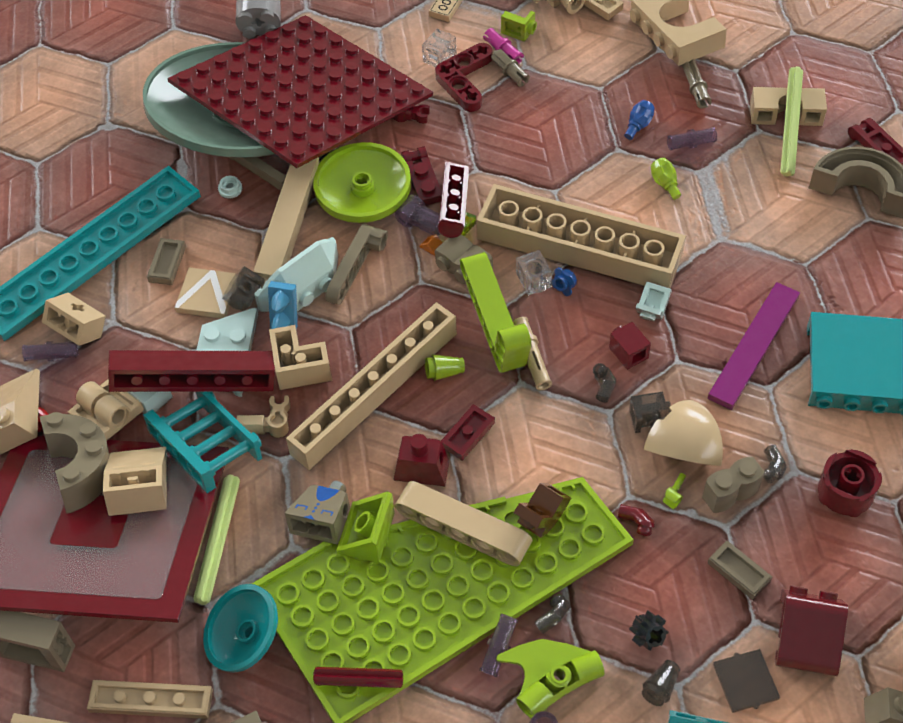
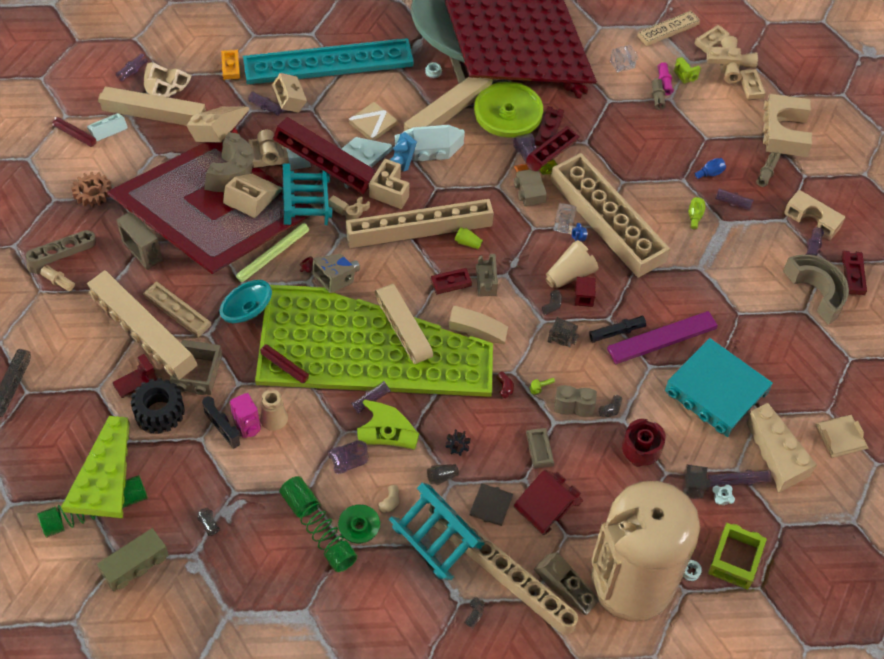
camera: 30 degrees right, 0 degrees up
dark tan tile [147,238,186,285] -> none
clear smoke brick [222,266,265,311] -> none
dark tan beam [326,224,388,305] -> none
lime slope [336,491,395,563] -> none
dark red torso [393,434,450,487] -> none
dark red beam [435,43,493,112] -> none
lime beam [460,252,531,373] -> none
tan pin [513,317,552,391] -> none
reddish brown brick [514,483,572,538] -> none
clear smoke arm [534,594,570,634] -> none
light aqua bracket [636,282,672,321] -> none
tan brick [644,400,723,466] -> none
yellowish green axle [780,66,803,177] -> none
none -> dark red plate [299,256,313,273]
none -> tan slope [449,306,508,344]
none -> dark tan hinge [476,254,498,296]
none -> tan cone [545,240,599,288]
none -> black pin [589,315,646,343]
none -> clear purple pin [805,227,824,256]

